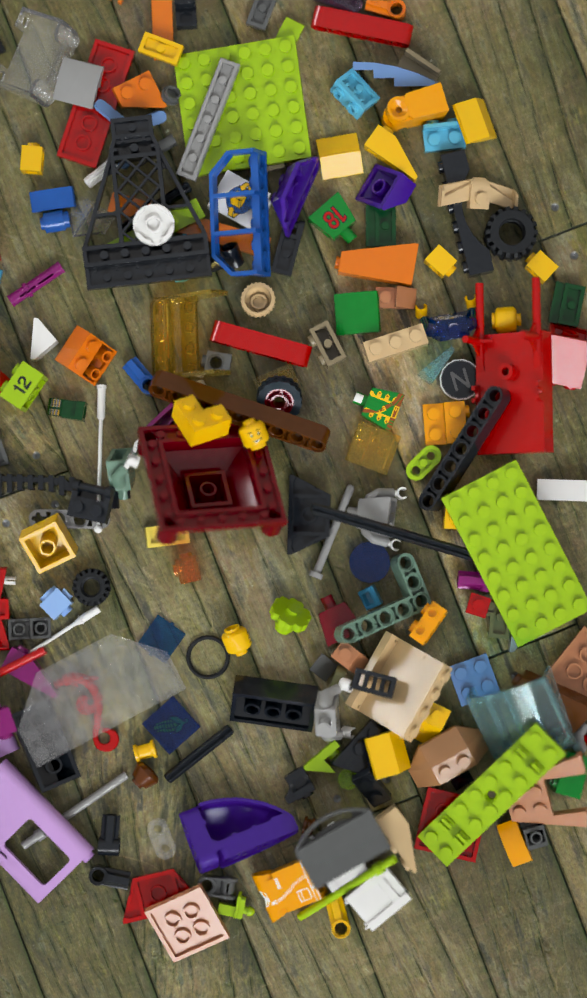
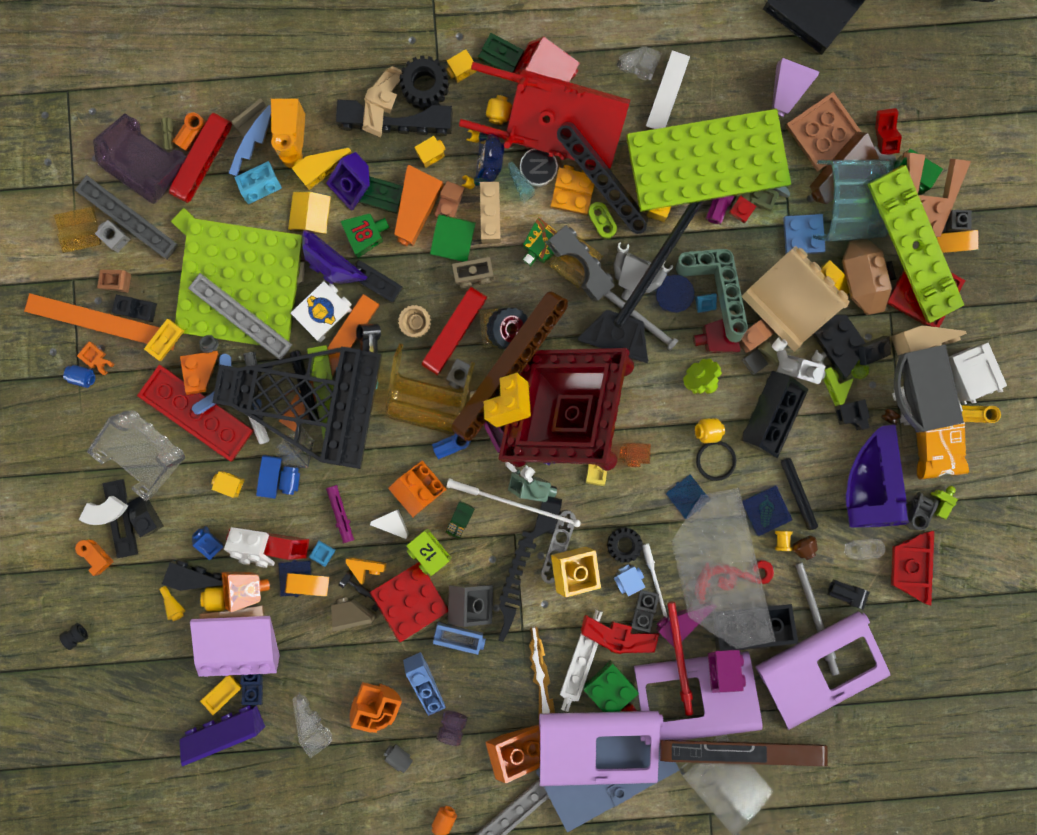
camera: 75 degrees left, 0 degrees up
light grey slope [53,57,104,109] -> none
black plate [67,479,115,524] -> none
black piece [89,864,131,890] -> none
white tile [133,204,175,246] -> none
plate [144,883,230,962] -> none
blue plate [209,148,271,277] -> none
yellow head [238,418,269,451] -> none
lime bar [297,854,398,921] -> none
black slope [351,668,397,700] -> none
yellow slope [364,730,411,780] -> none
light orange plate [409,601,448,646] -> none
medium azure bracket [422,118,466,153] -> none
yellow slope [452,98,497,144] -> none
none -> dark grey arch [545,225,615,302]

